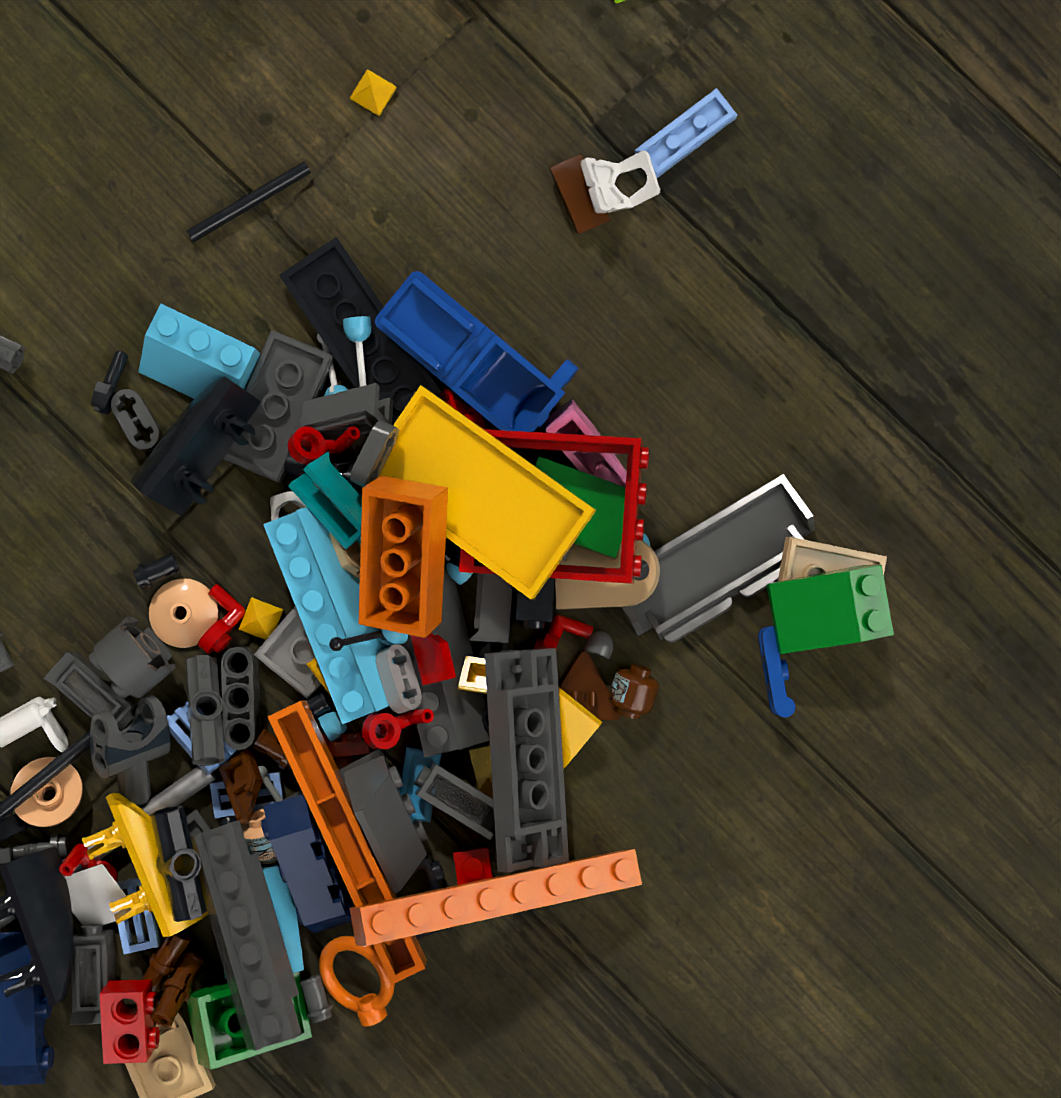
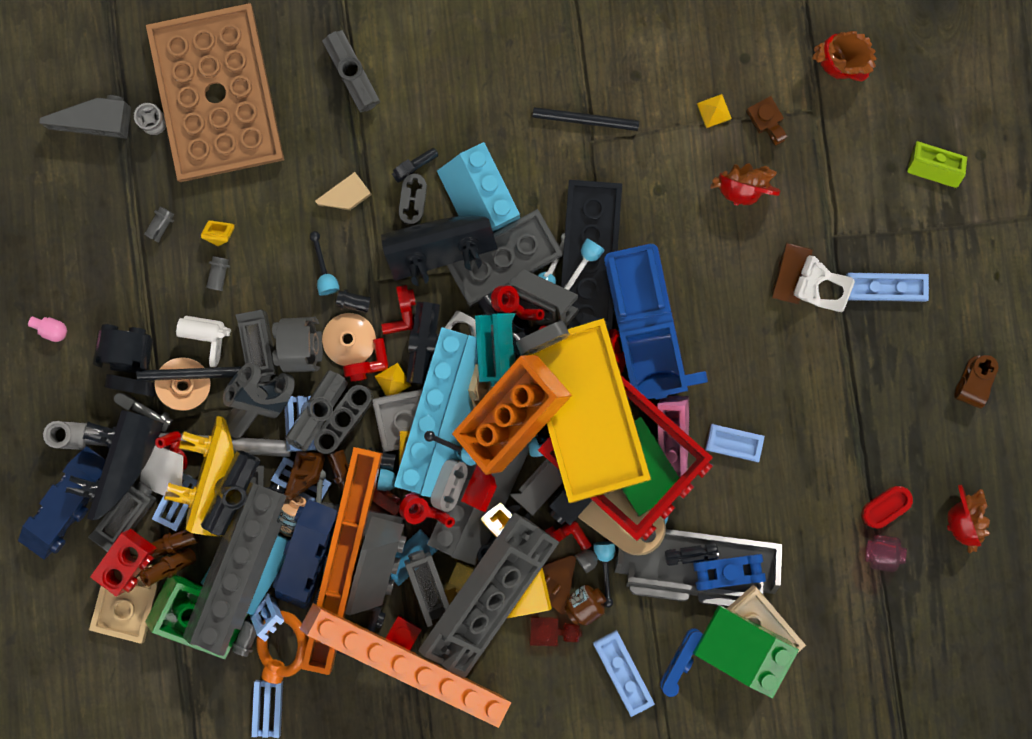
camera: 30 degrees right, 0 degrees up
none -> light blue tile [249,593,284,641]
none -> light blue tile [251,680,283,738]
none -> hinge [309,231,340,295]
none -> tan tile [315,172,372,210]
none -> red plate [381,285,416,335]
none -> black piece [406,302,440,385]
none -> clear red plate [530,617,582,646]
none -> hinge [593,541,616,608]
none -> light blue tile [593,630,655,717]
none -> black axle [665,543,719,566]
none -> blue plate [693,554,766,590]
none -> light blue tile [705,424,765,462]
none -> hair [710,163,780,206]
none -> reddish brown plate [746,96,787,146]
none -> red tile [861,486,913,529]
none -> clear pink head [865,534,907,572]
none -> hair [947,485,990,553]
none -> reddish brown piece [954,355,999,409]

